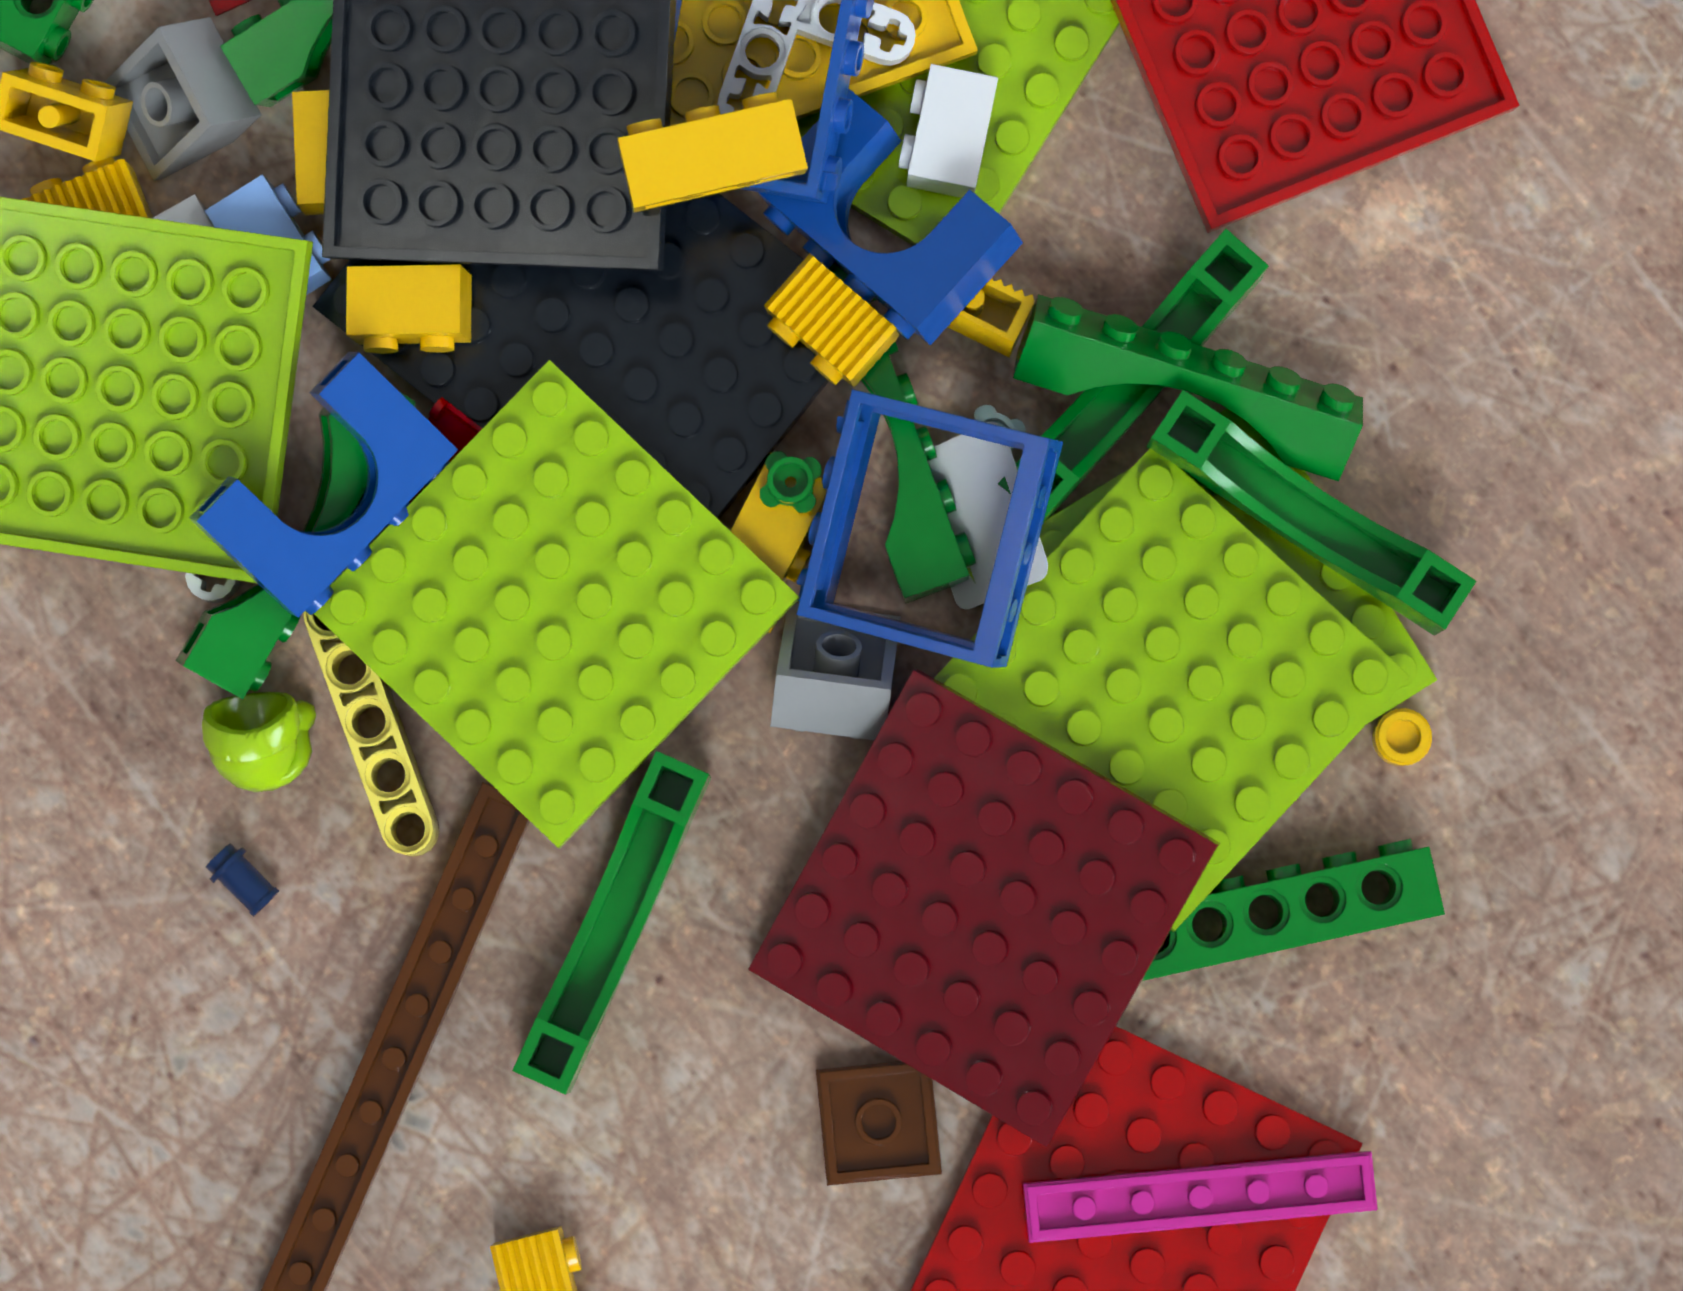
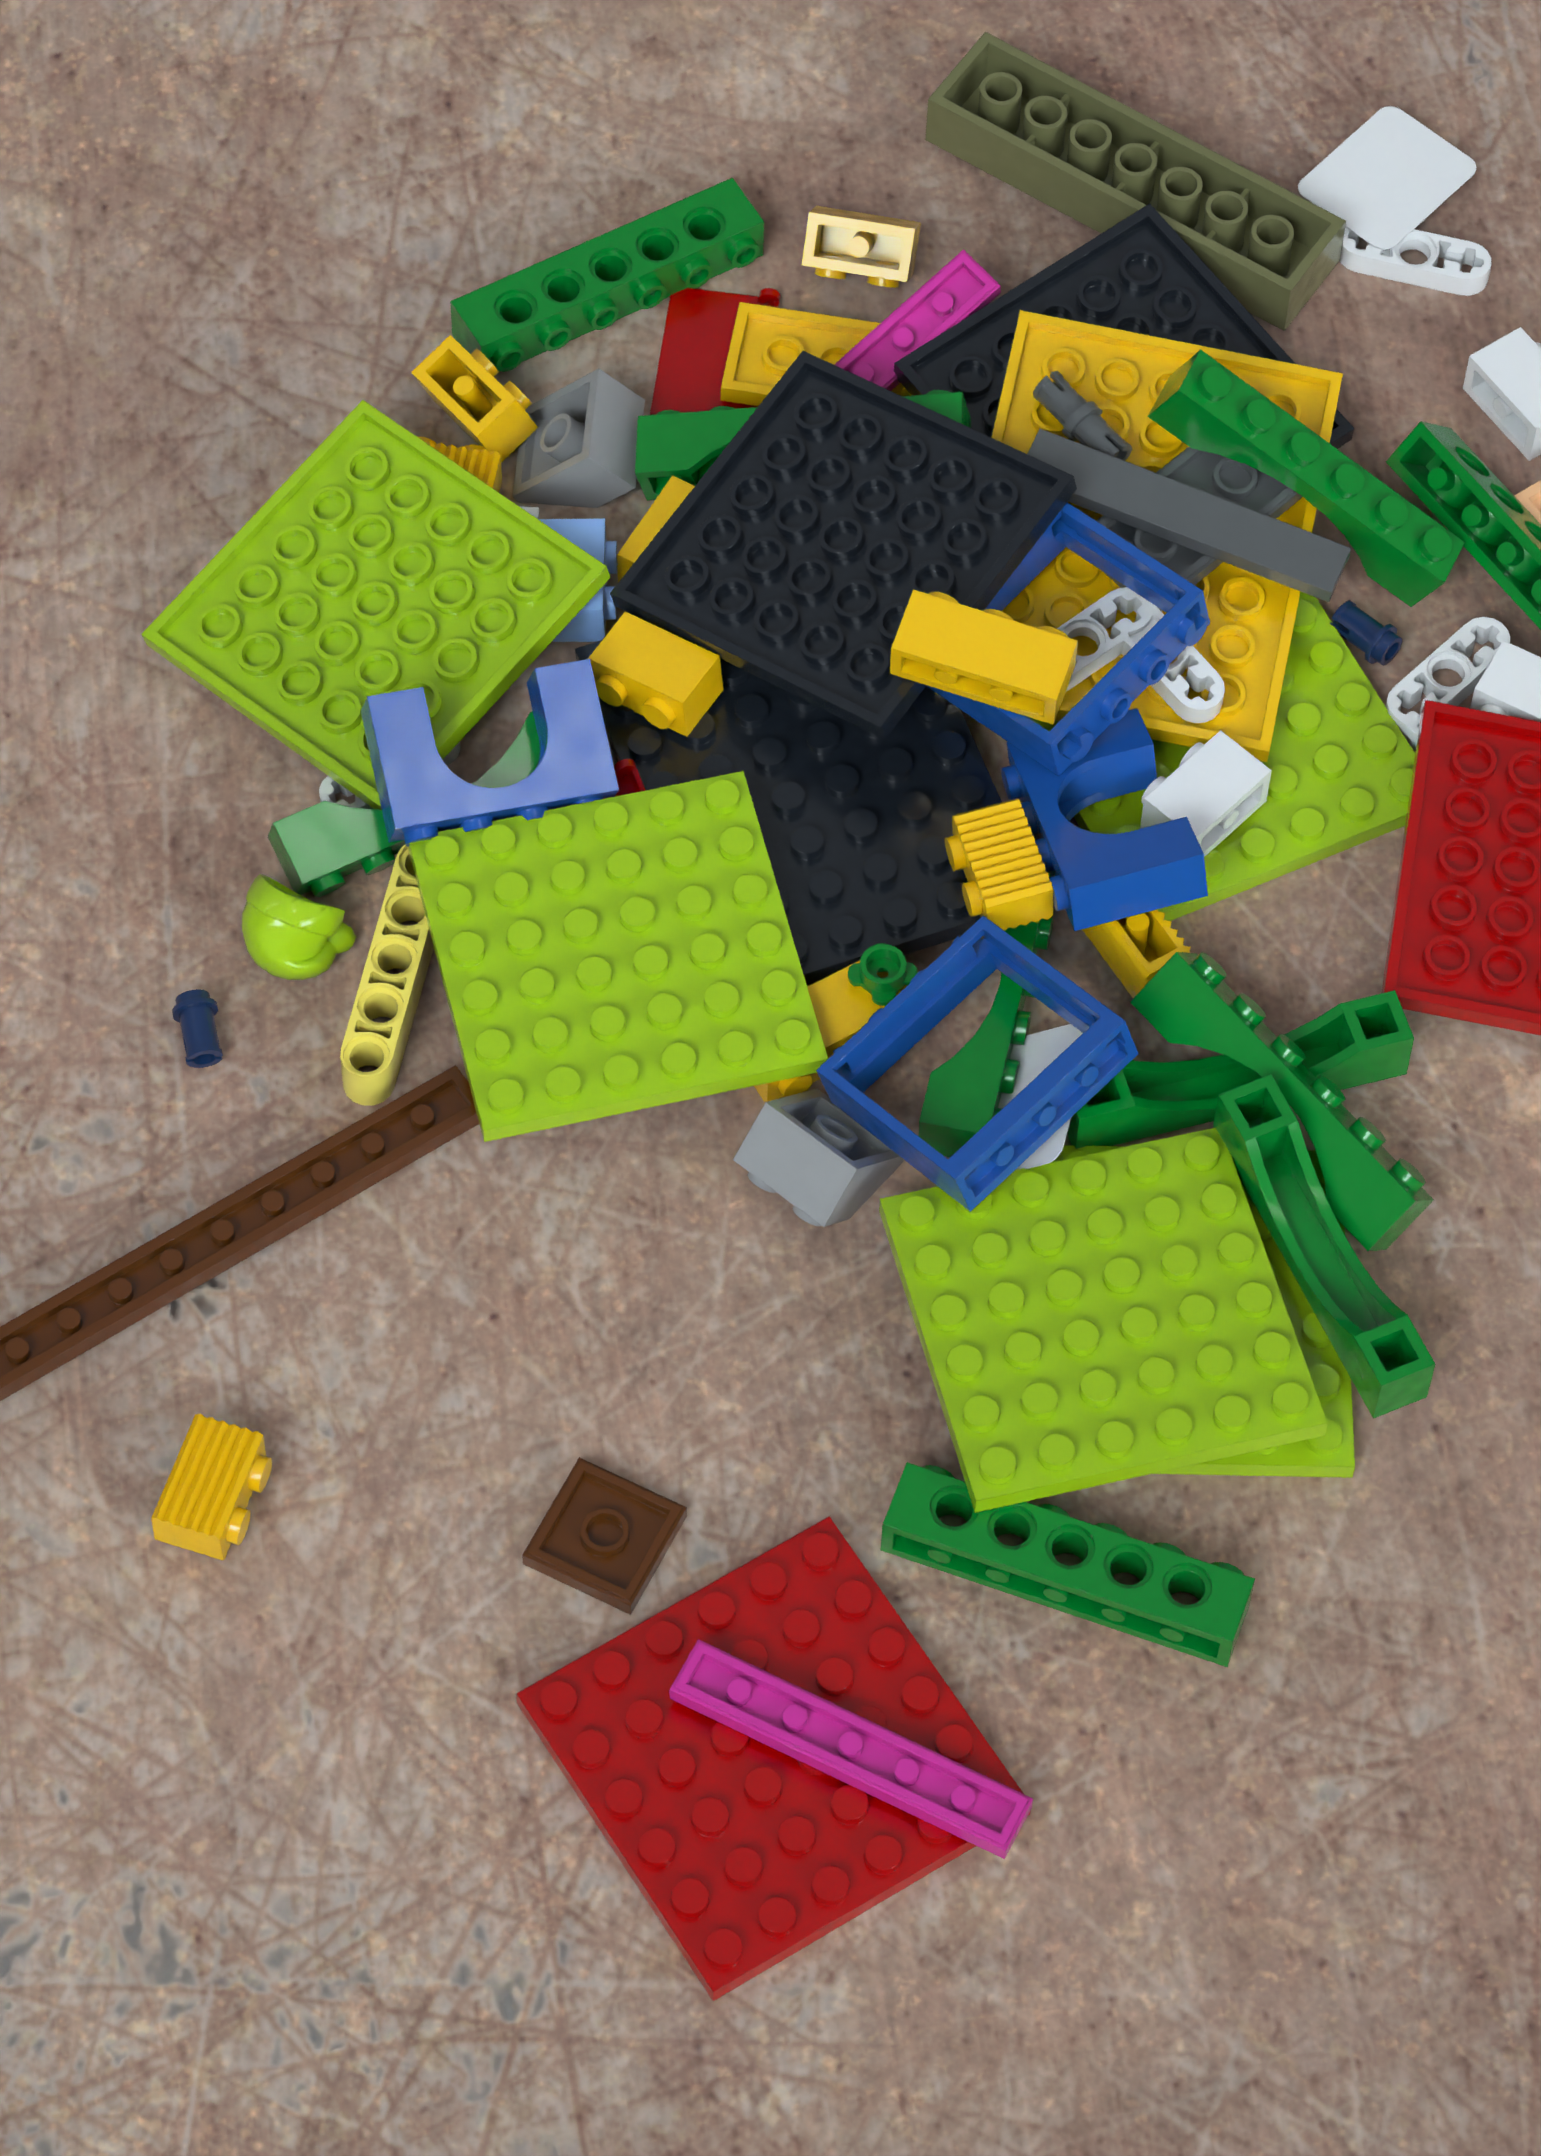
camera: 30 degrees right, 25 degrees down
green arch [512,751,712,1095] -> none
dark red plate [748,669,1220,1147] -> none
yellow tile [1372,708,1432,766] -> none

